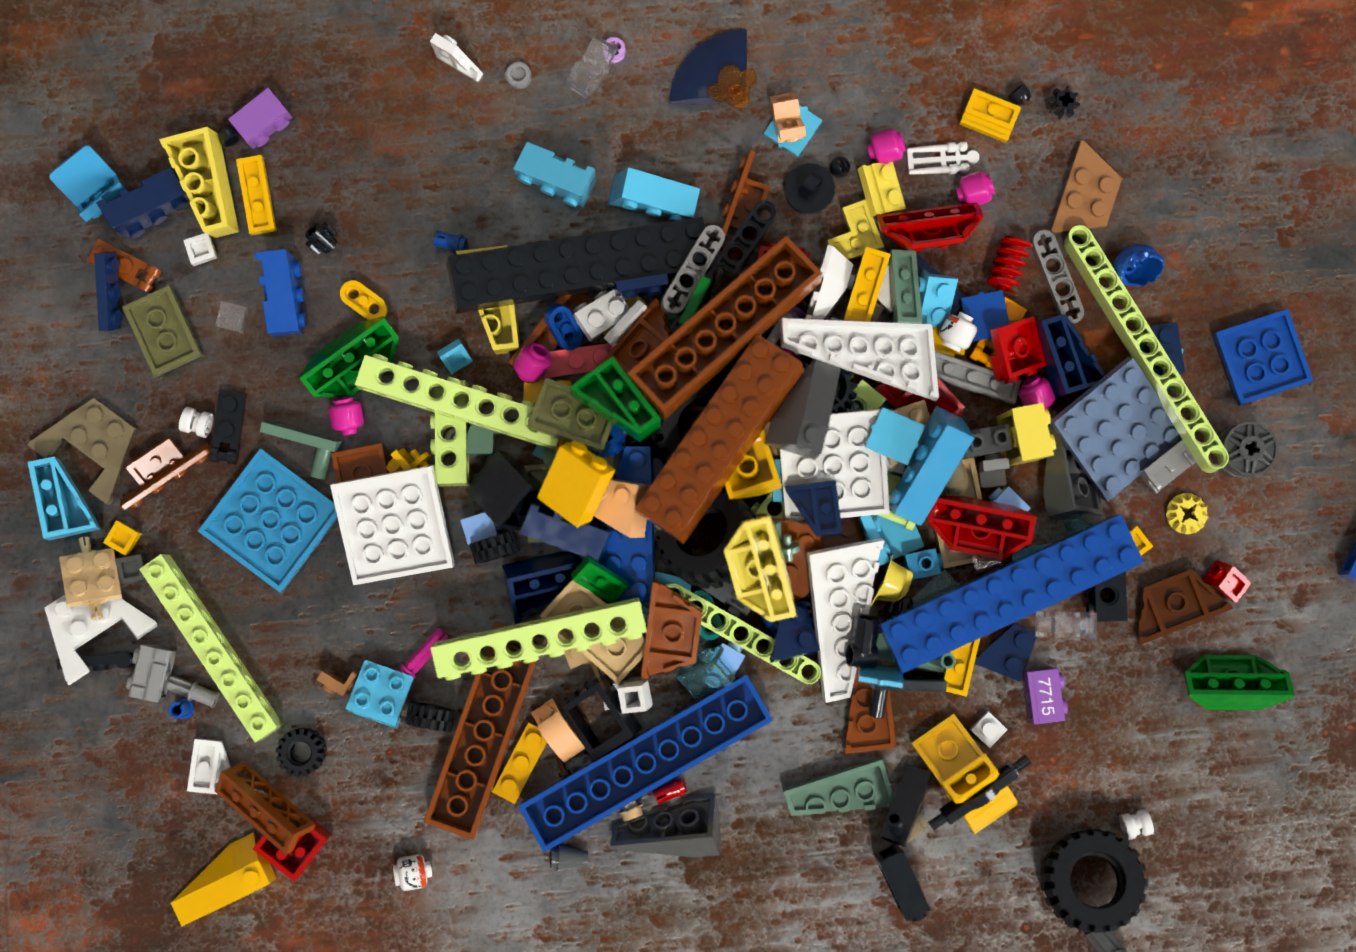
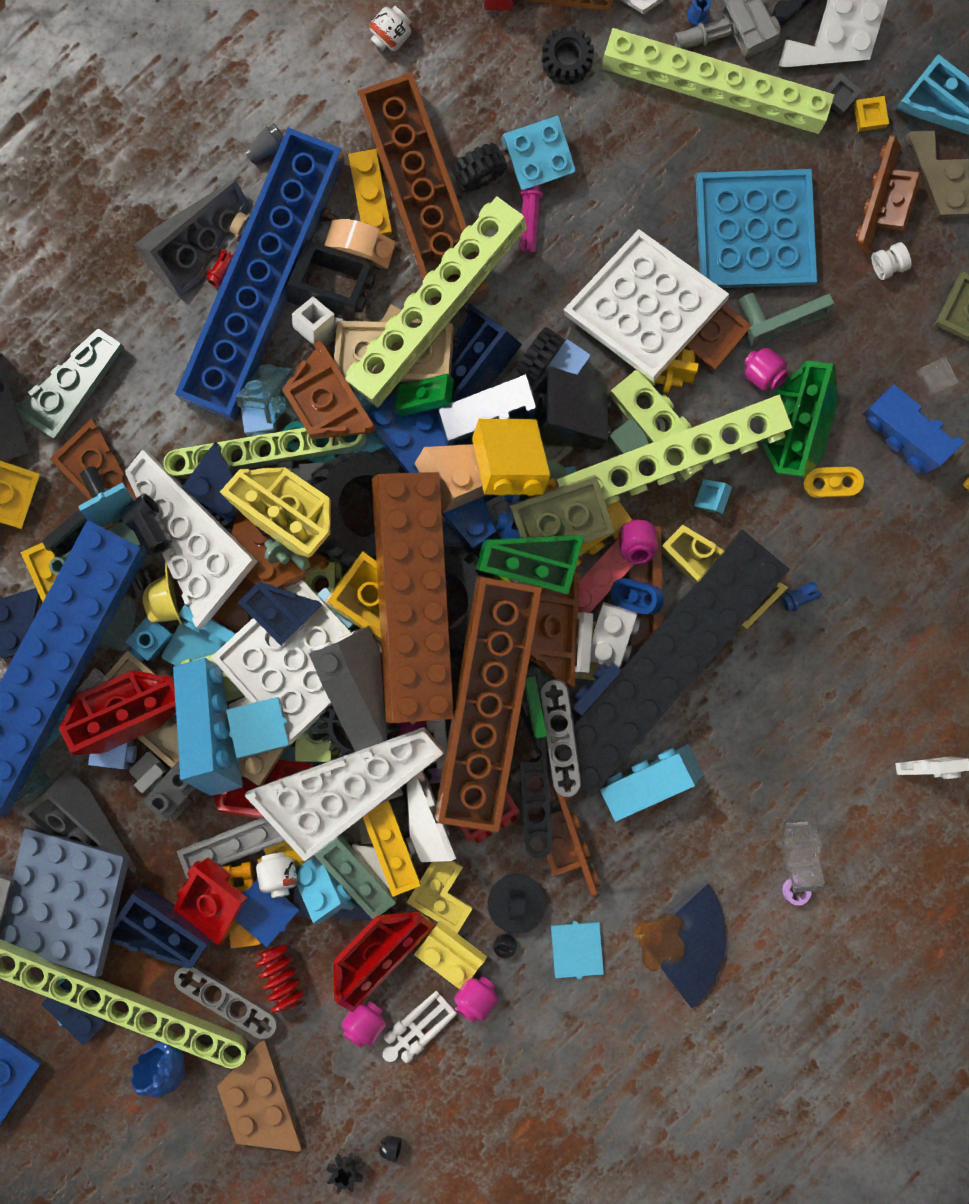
camera: 145 degrees right, 0 degrees up
tan plate [59,537,122,621] -> none
black plate [209,391,247,465] -> none
black gear [305,222,337,255] -> none
medium nougat bracket [316,670,360,696] -> none
light grey tile [506,62,532,89] -> none
medium azure wedge [513,142,597,208] -> none
light nougat brick [769,92,806,143] -> none
yellow plate [959,88,1021,143] -> none
light yellow brick [997,403,1056,466] -> none
dark pink head [1018,375,1056,411] -> none

